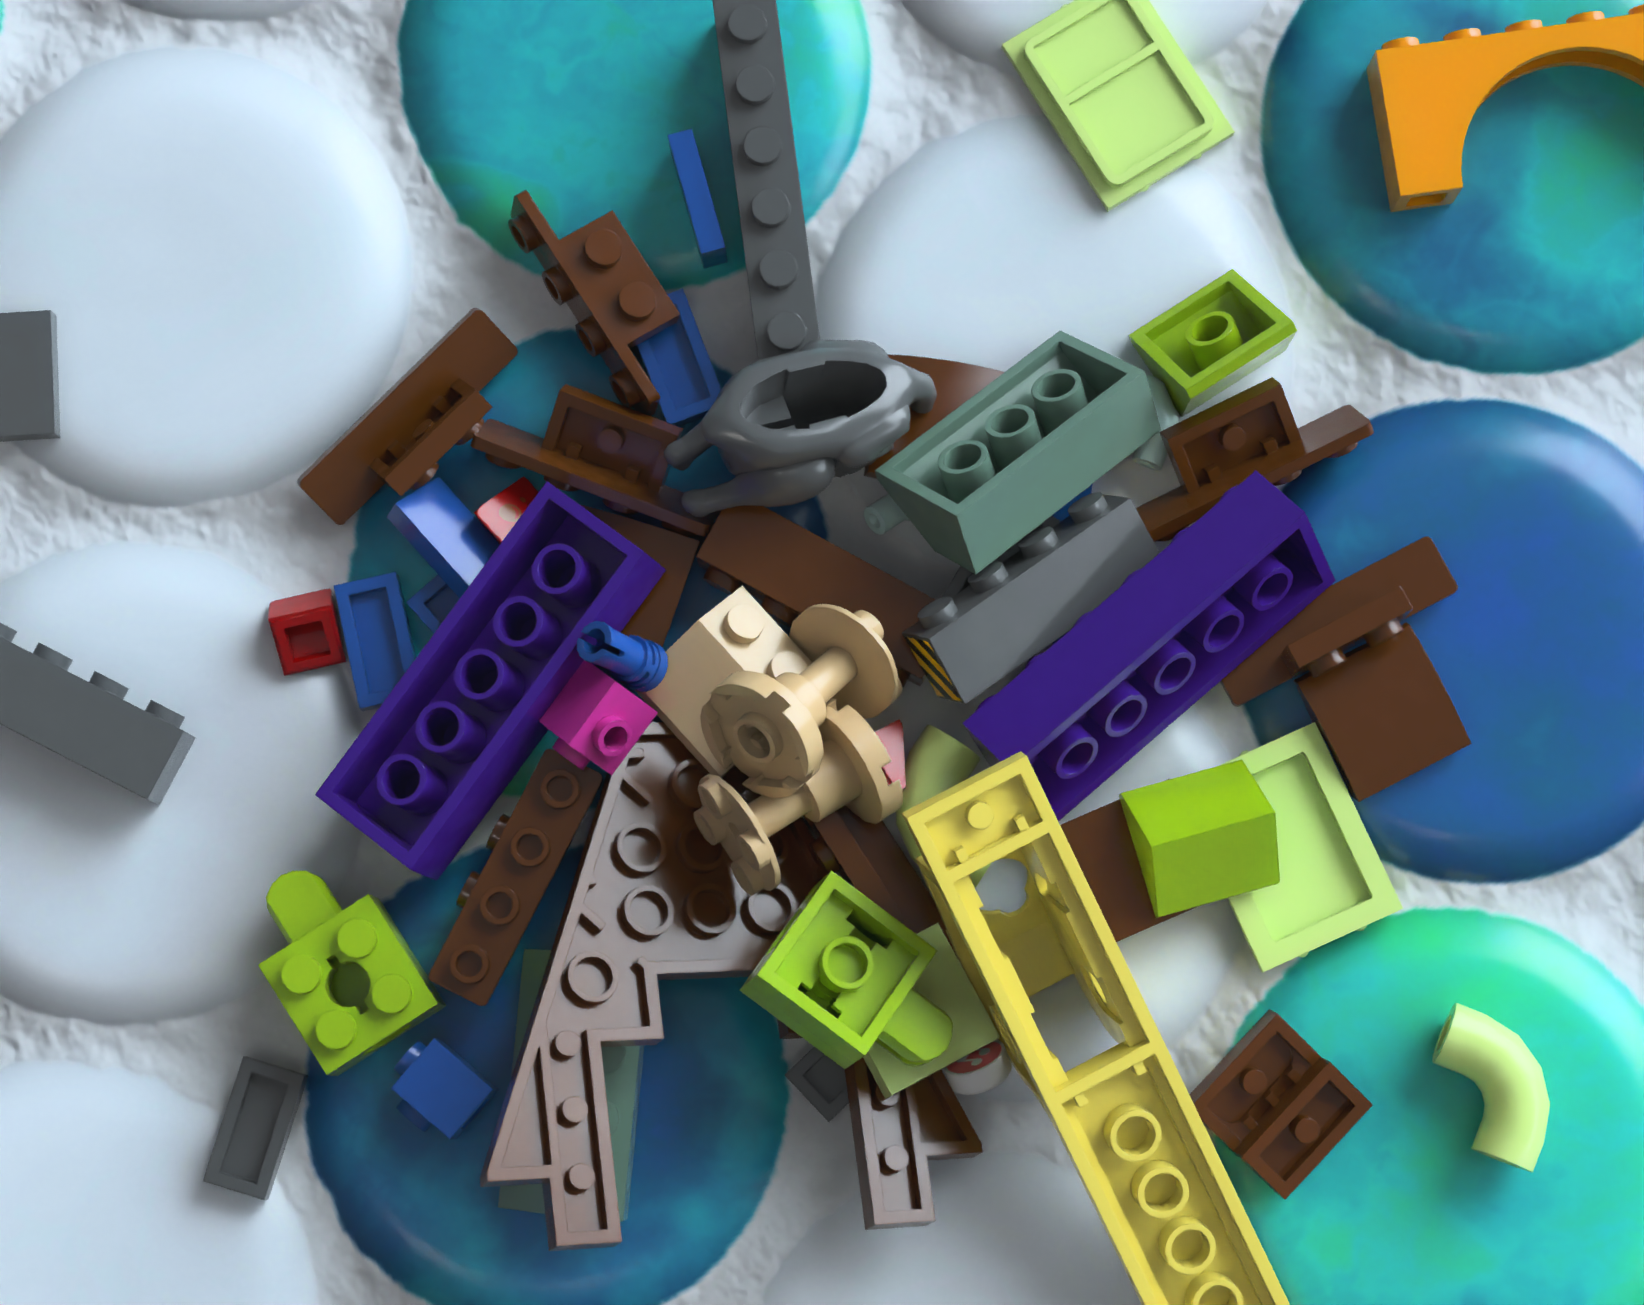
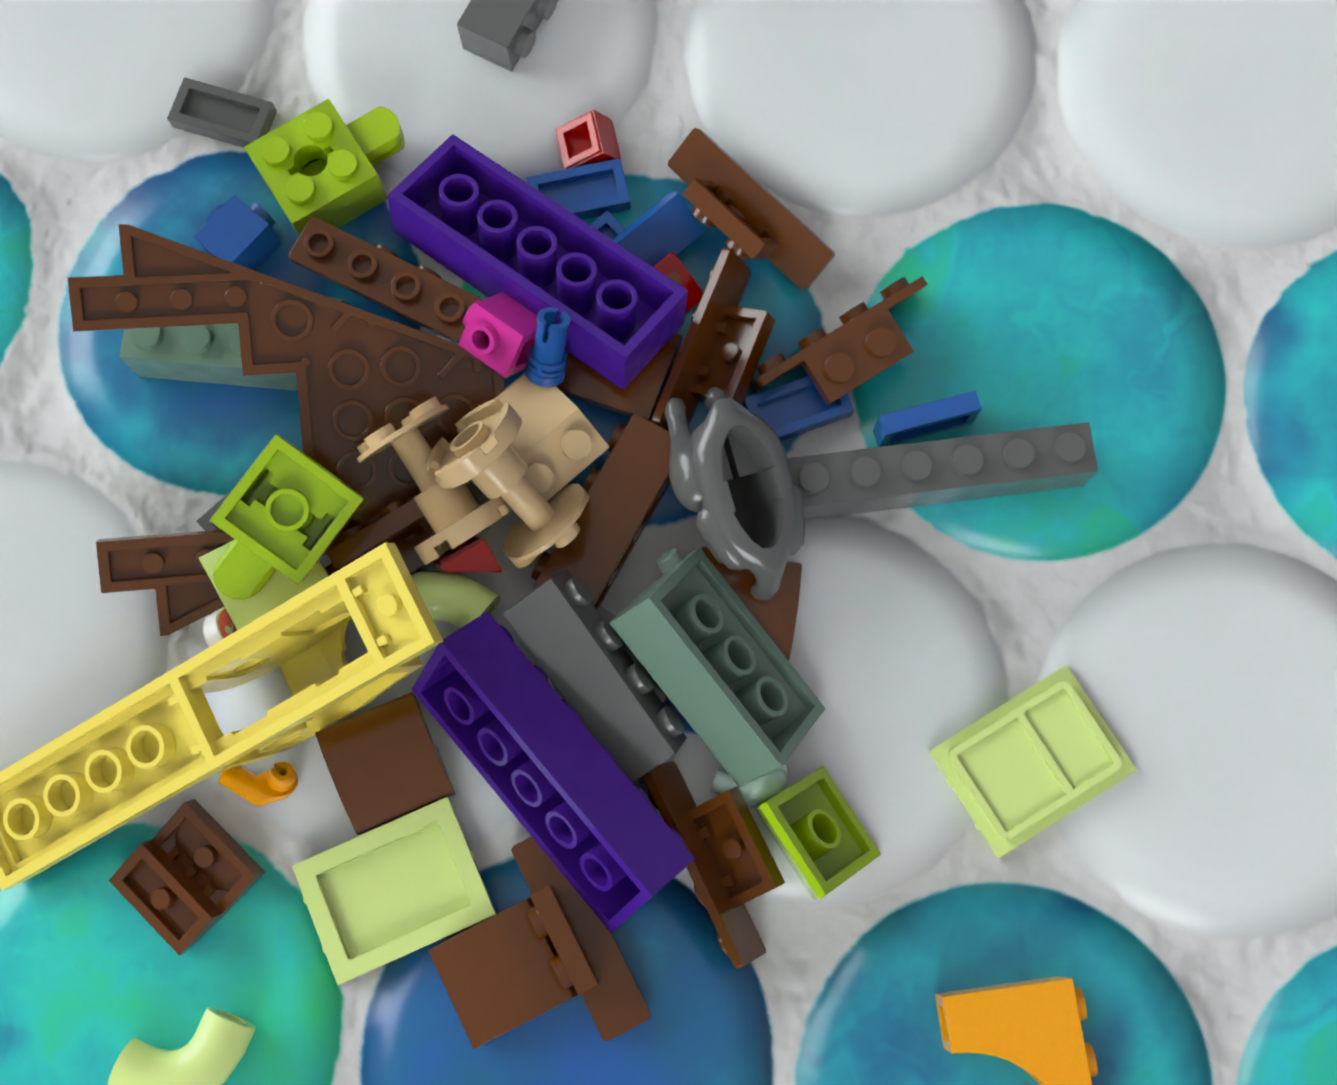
camera: 90 degrees right, 5 degrees down
lime slope [1119,759,1280,918] -> none
none -> light orange arm [218,762,298,806]

